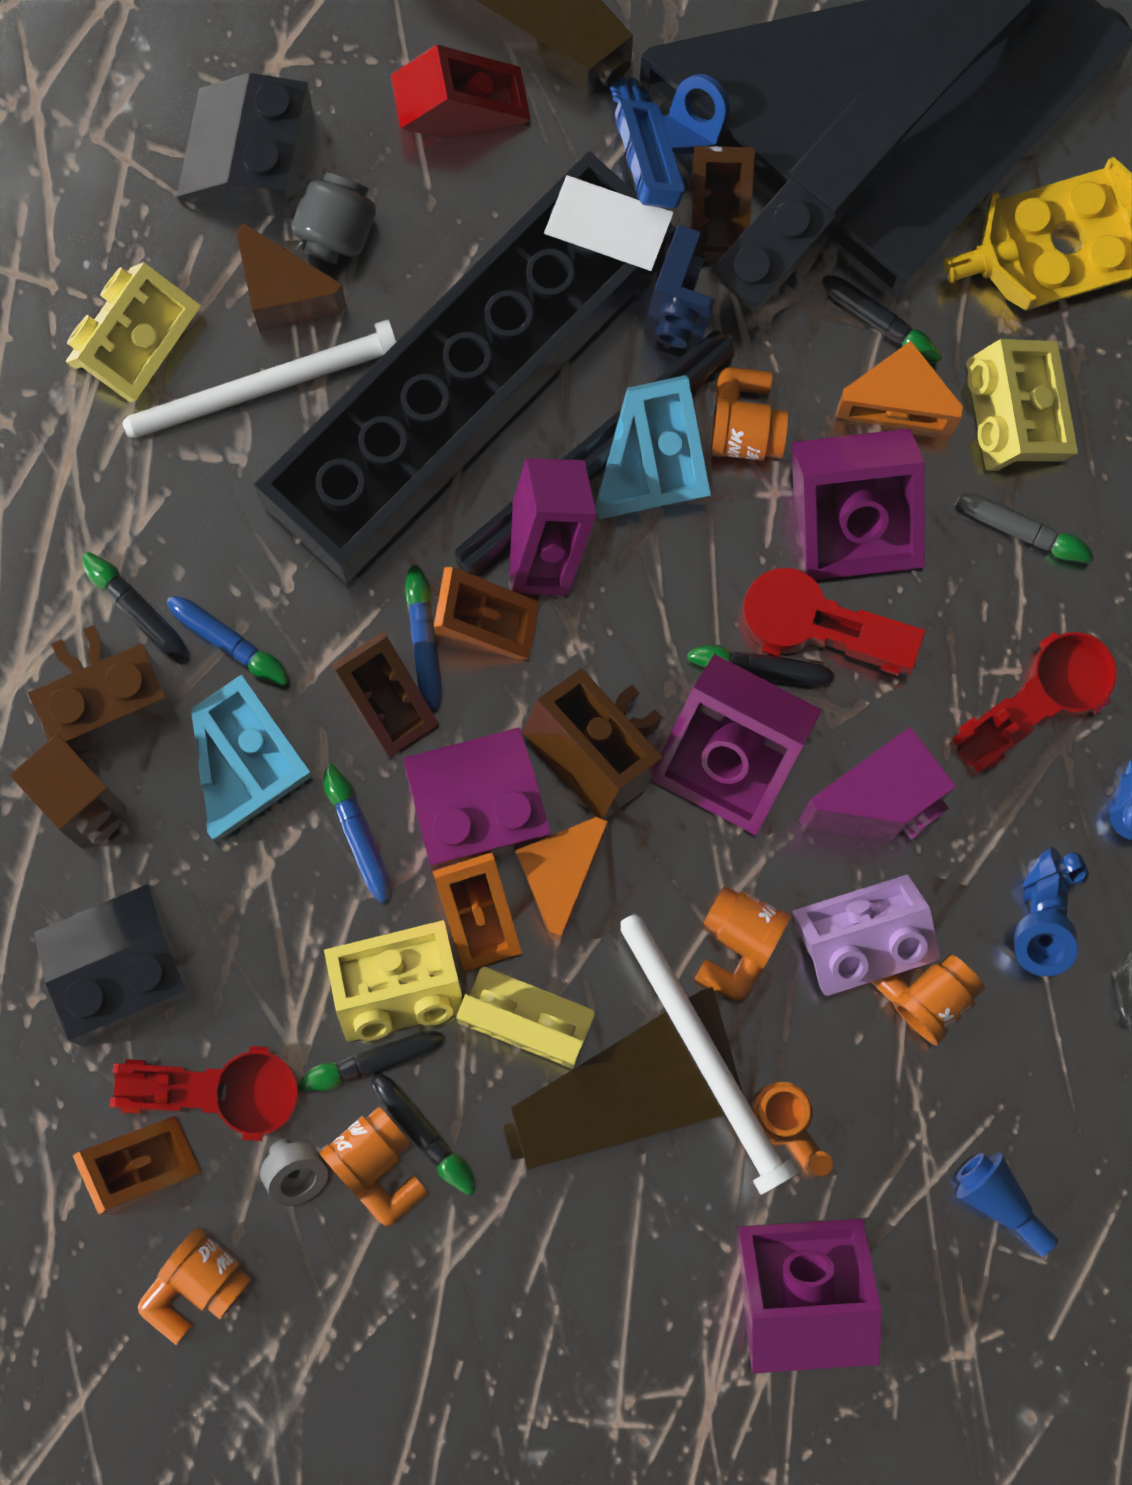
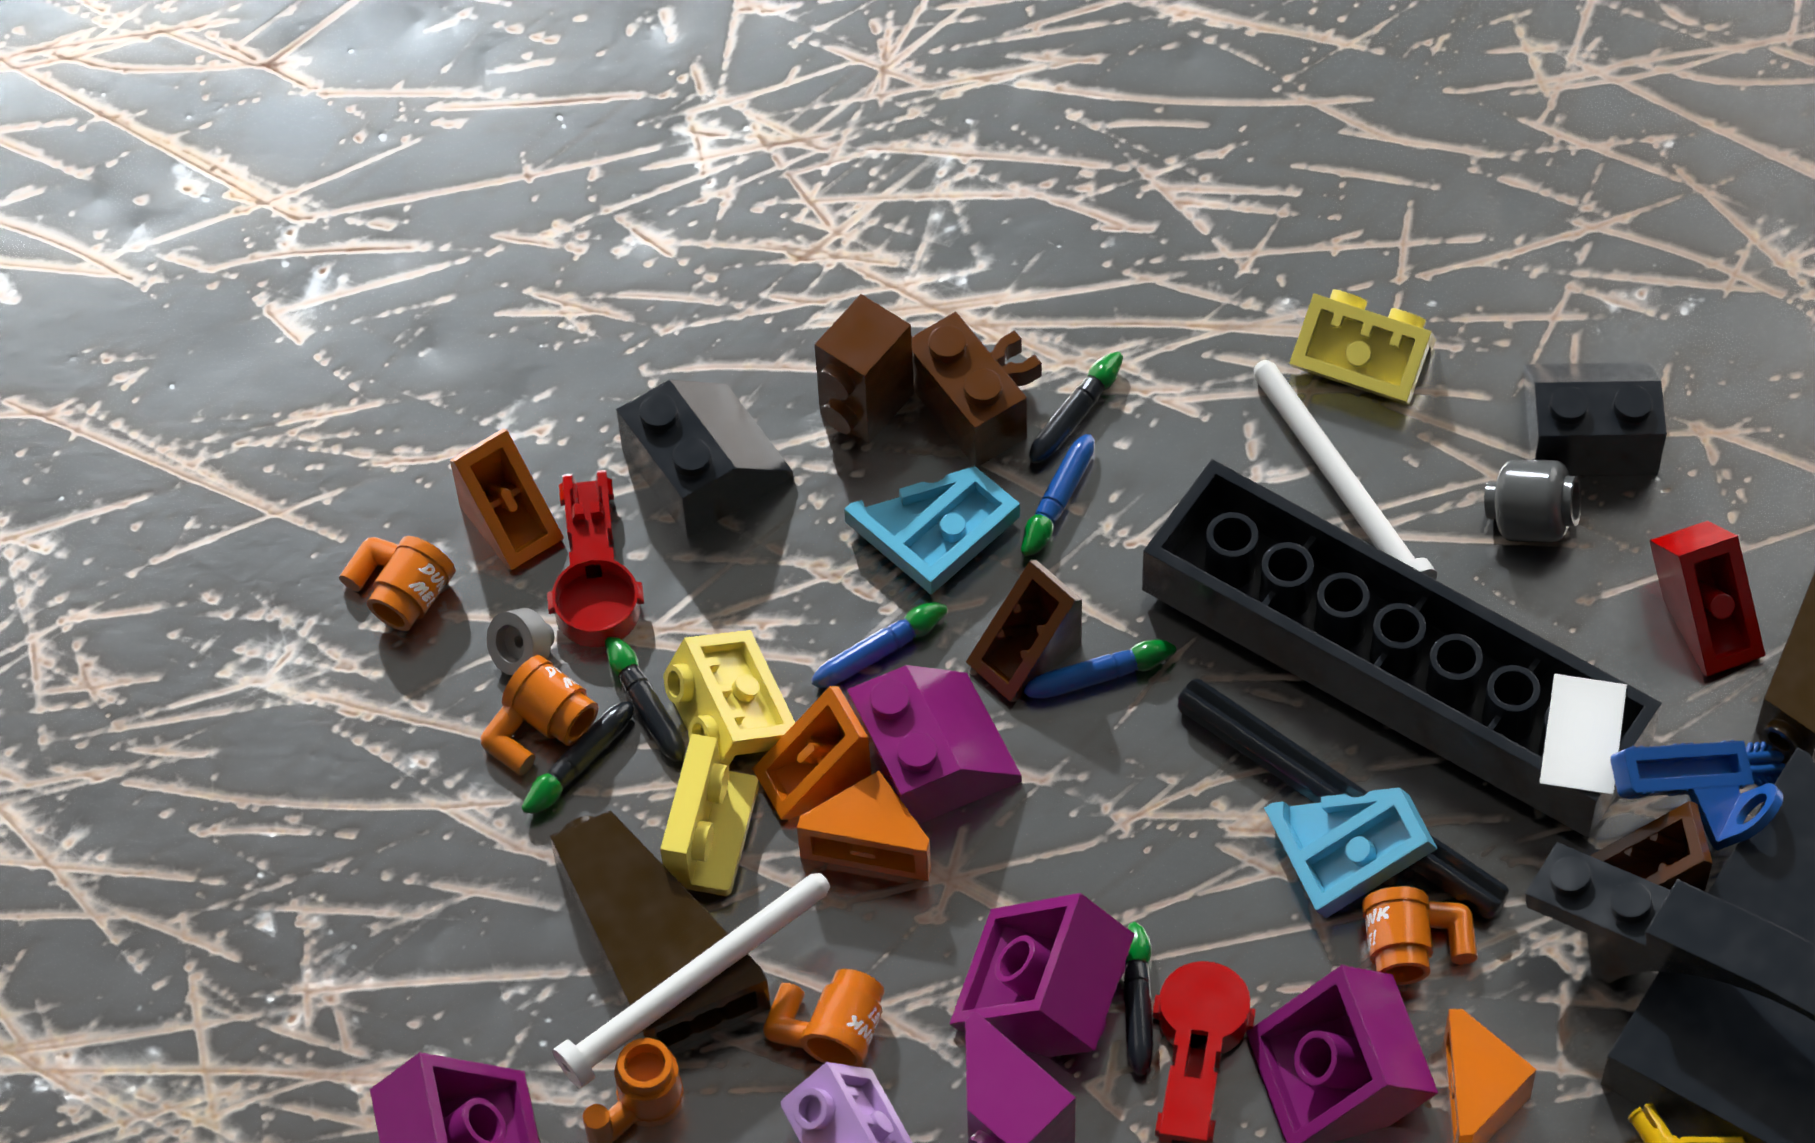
camera: 85 degrees right, 20 degrees down
reddish brown slope [236,223,346,331] -> none
orange slope [434,567,539,660] -> none
magenta slope [509,458,597,595] -> none
reddish brown brick [522,668,663,820] -> none
dark blue bracket [644,224,715,348] -> none
black piece [822,275,942,363] -> none

